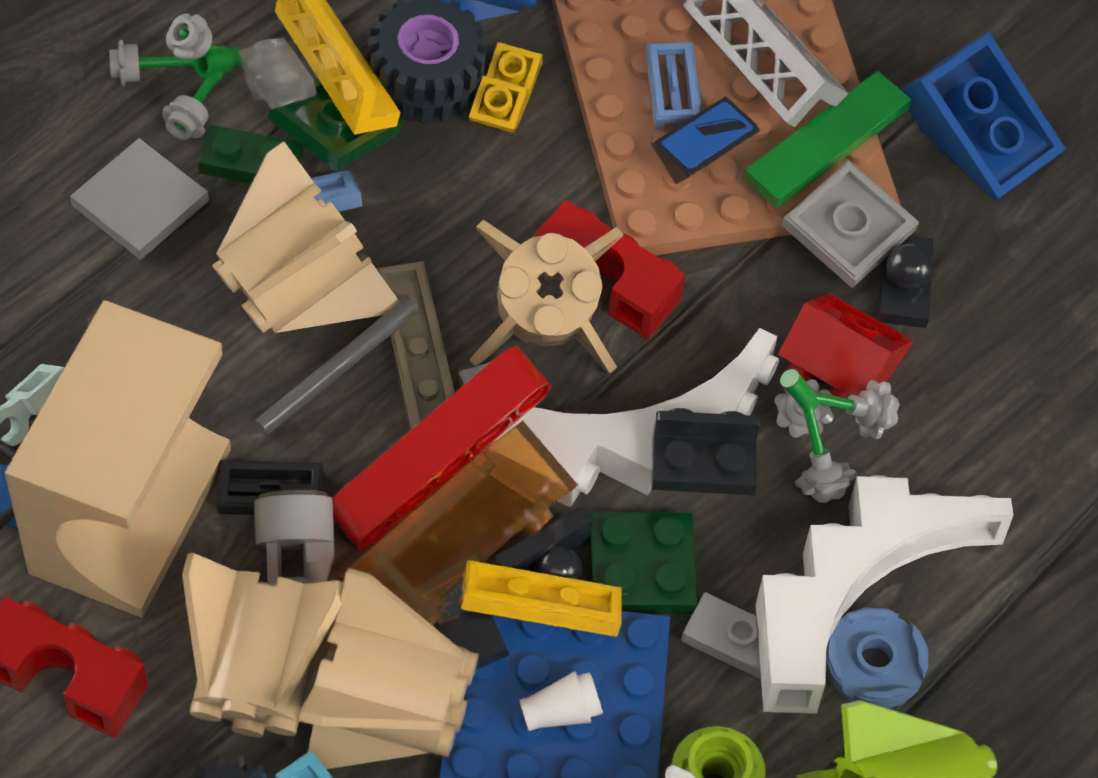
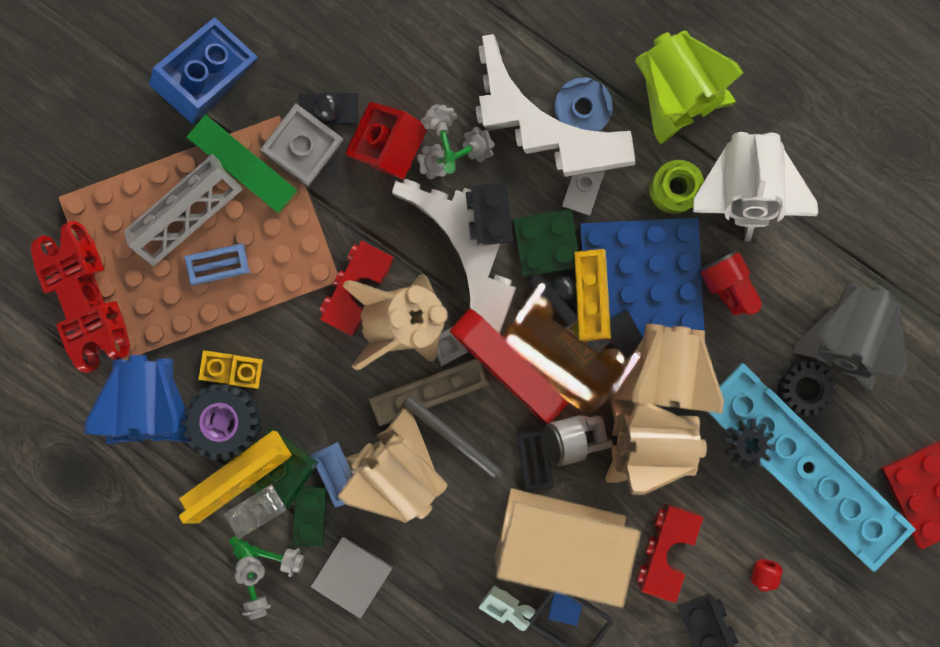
camera: 90 degrees left, 30 degrees up
white cone [519,671,603,731] -> none
slope [651,96,760,184] -> none

